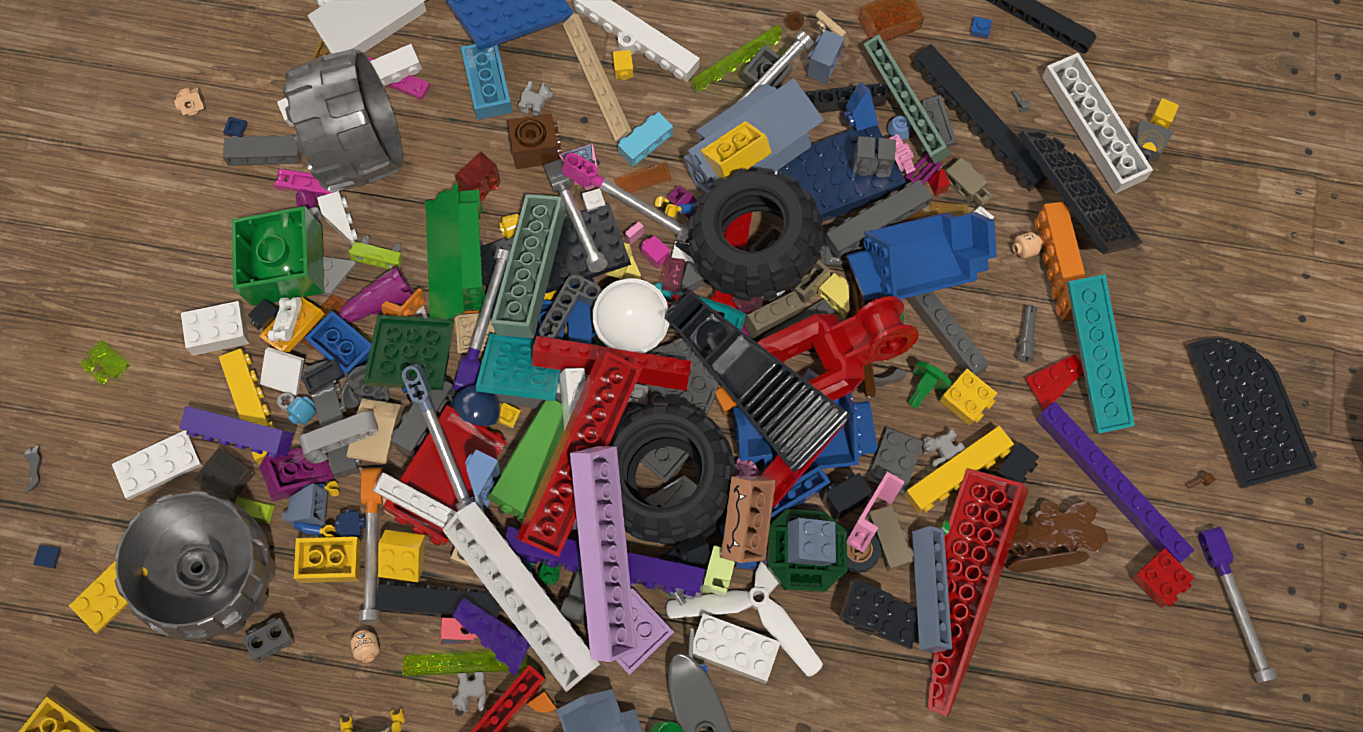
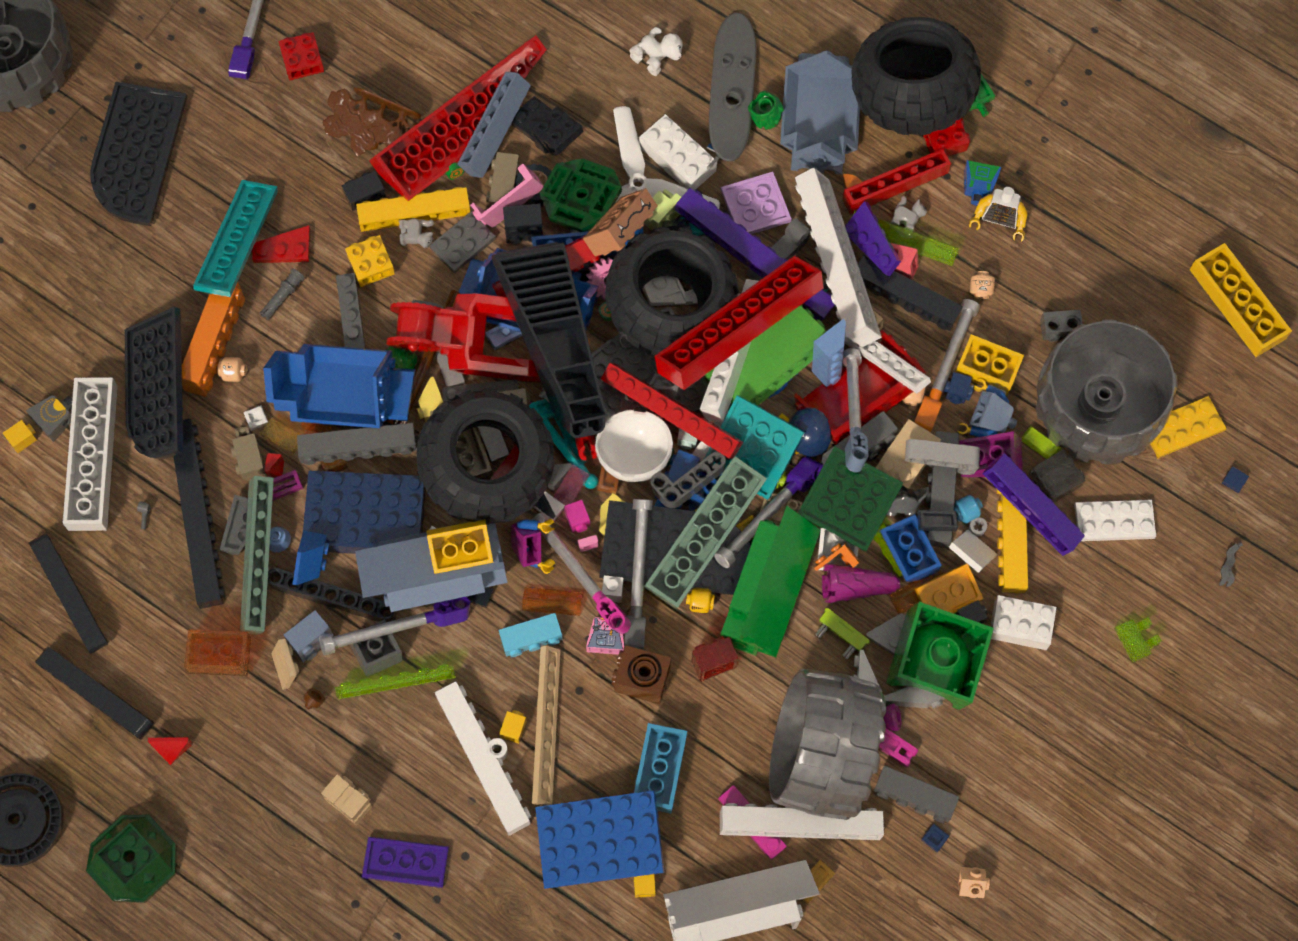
camera: 155 degrees left, 0 degrees up
white plate [268,297,302,341] -> none
yellow brick [378,530,425,582] -> none
light grey animal [518,81,553,116] -> none
lavender brick [570,446,637,662] -> none
sand blue brick [788,518,836,566] -> none
dark grey piece [853,136,896,178] -> none
bright pink gear [890,134,915,174] -> none
green piece [908,361,952,409] -> none
blue plate [970,16,992,38] -> none
dark purple brick [1036,402,1195,563] -> none
reddish brown hand [1186,473,1216,488] -> none

